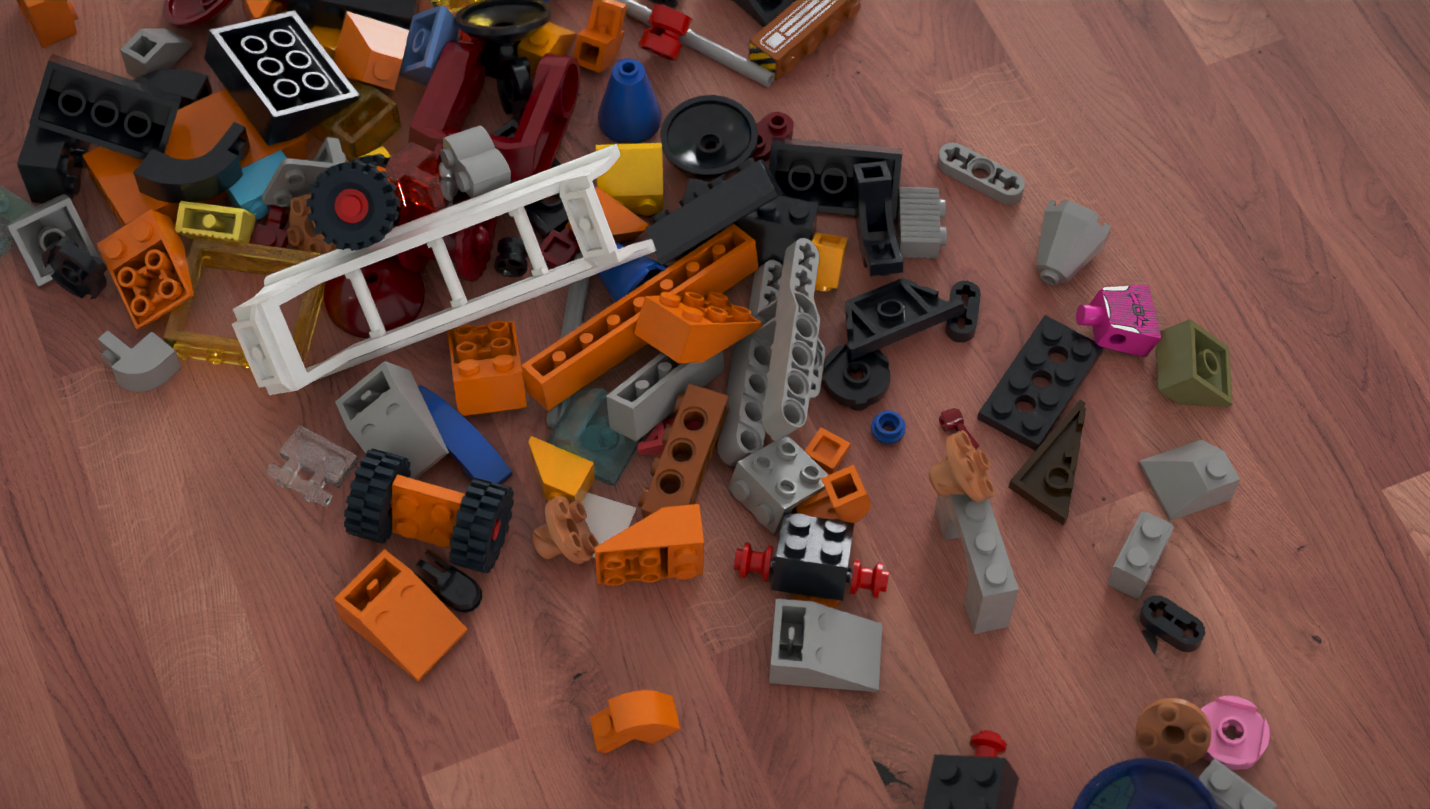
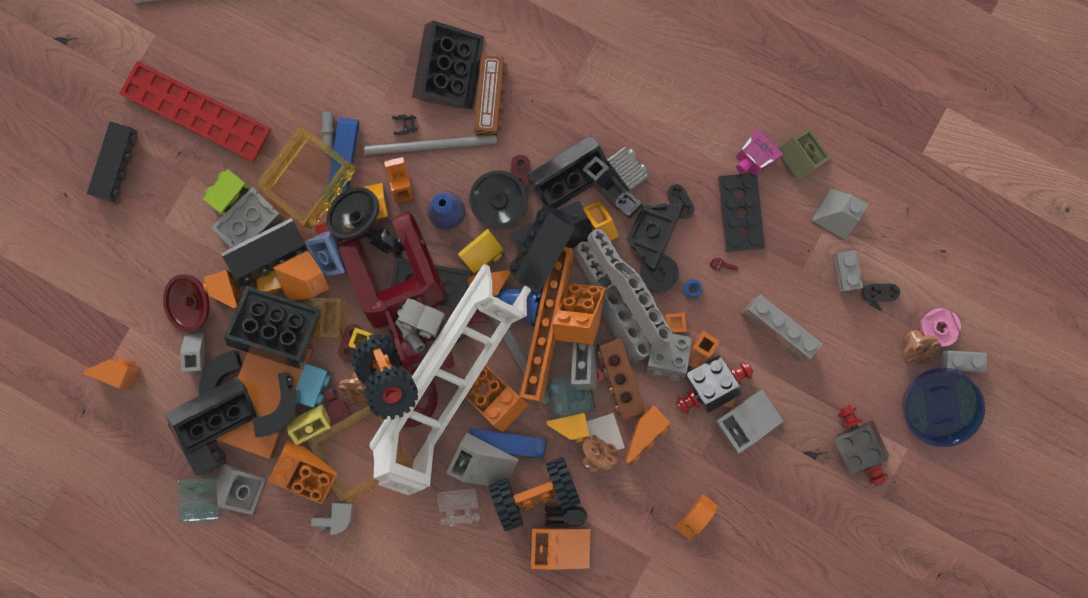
camera: 35 degrees left, 25 degrees up
black plate [42,236,107,299] -> none
light grey bracket [262,137,346,207] -> none
clear red brick [386,142,445,213] -> none
red wheel [638,4,692,61] -> none
nougat plate [929,430,995,503] -> none
light grey beam [937,143,1025,205] -> none
dark brown wing [1008,399,1086,525] -> none
light grey cone [1036,200,1111,285] -> none

